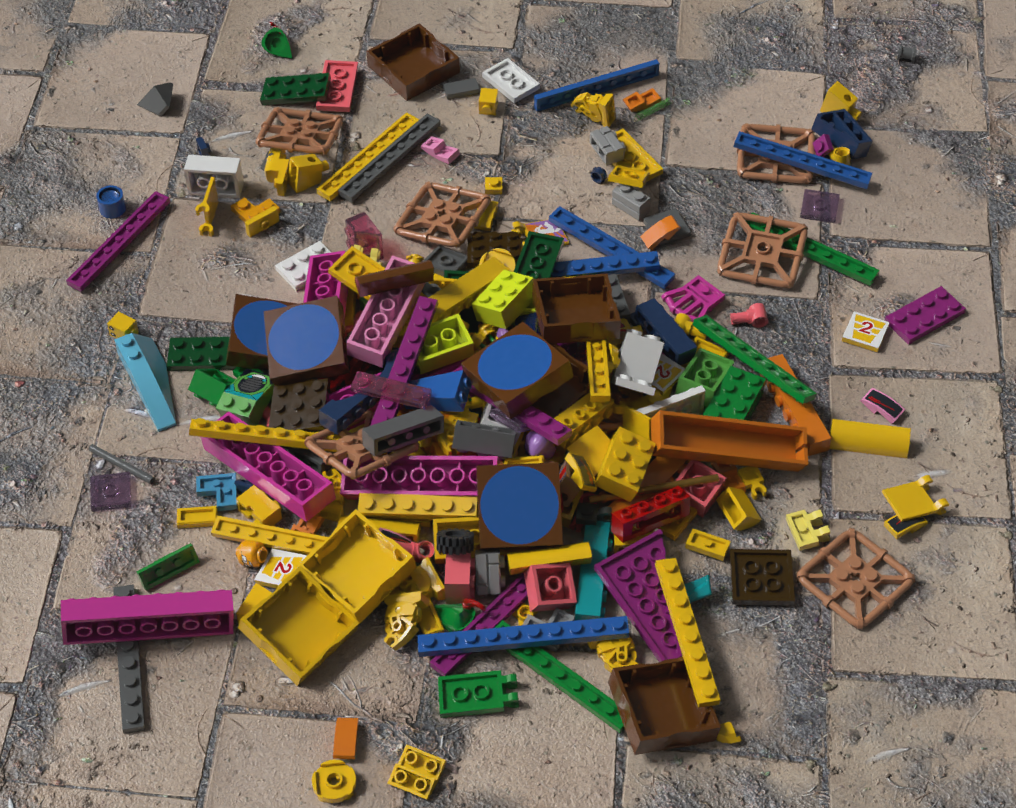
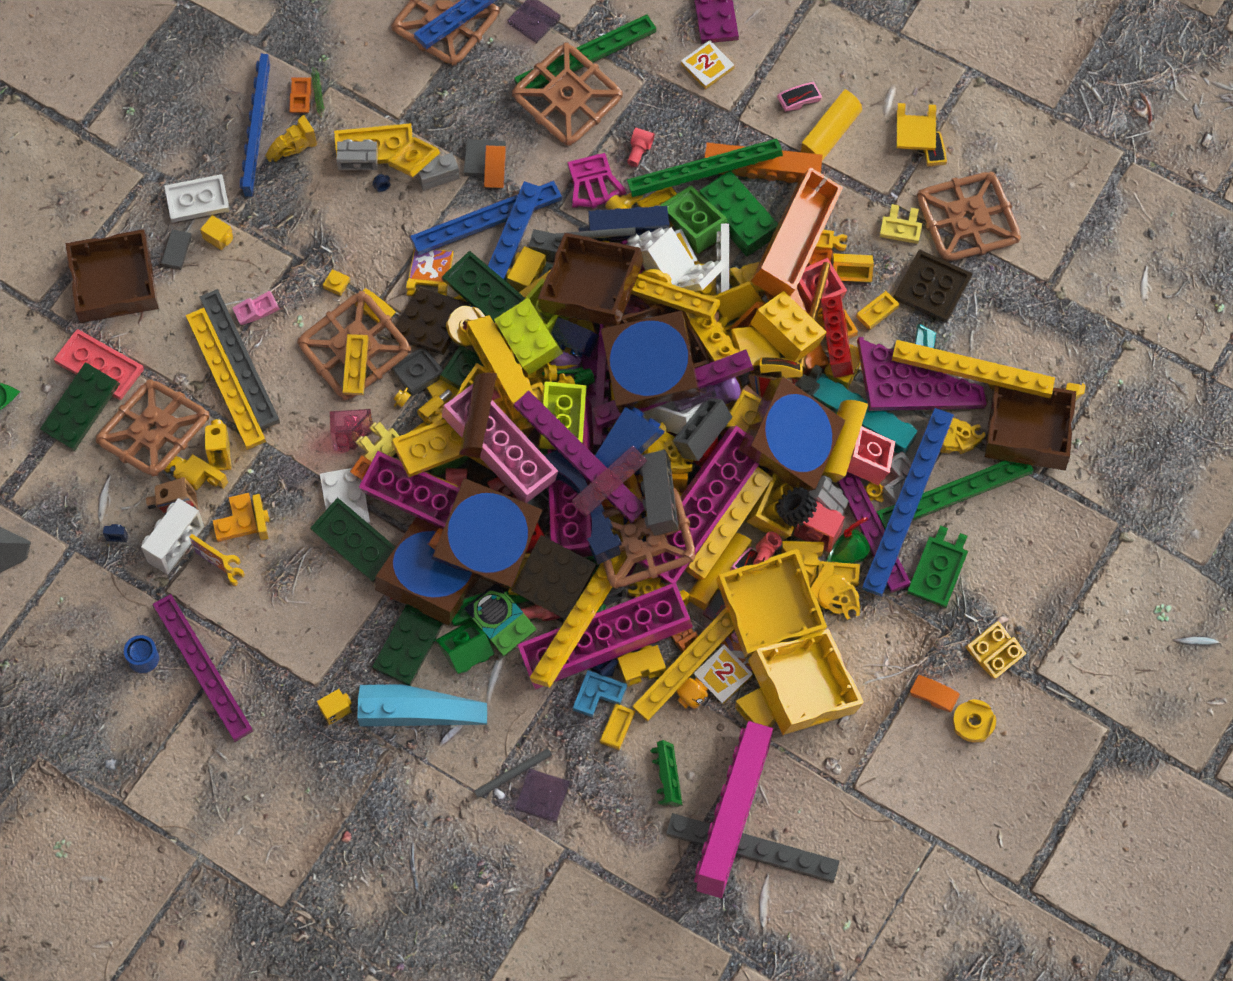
camera: 65 degrees left, 15 degrees up
none -> medium nougat torso [146,477,199,515]
none -> dark green plate [310,497,396,583]
none -> yellow plate [343,334,369,395]
none -> dark grey bar [556,227,635,241]

